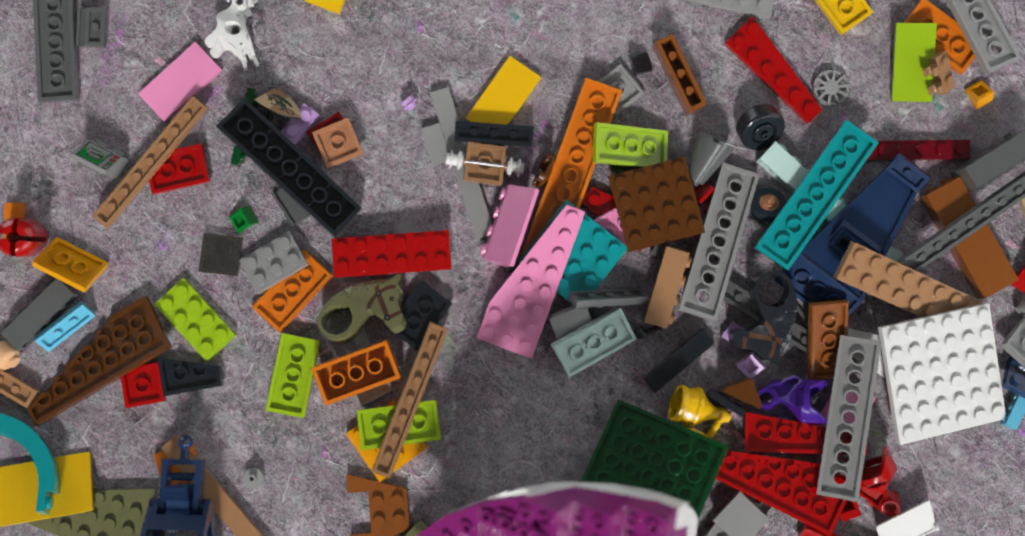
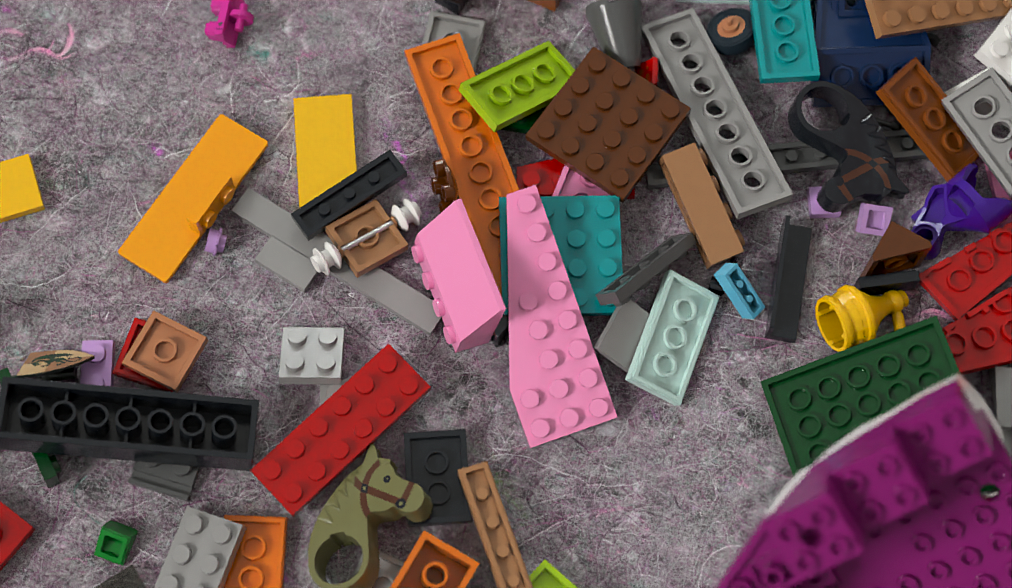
camera: 40 degrees left, 15 degrees down
none -> light orange bracket [118,114,268,283]
none -> light grey plate [278,327,345,385]
none -> medium azure piece [714,263,765,319]

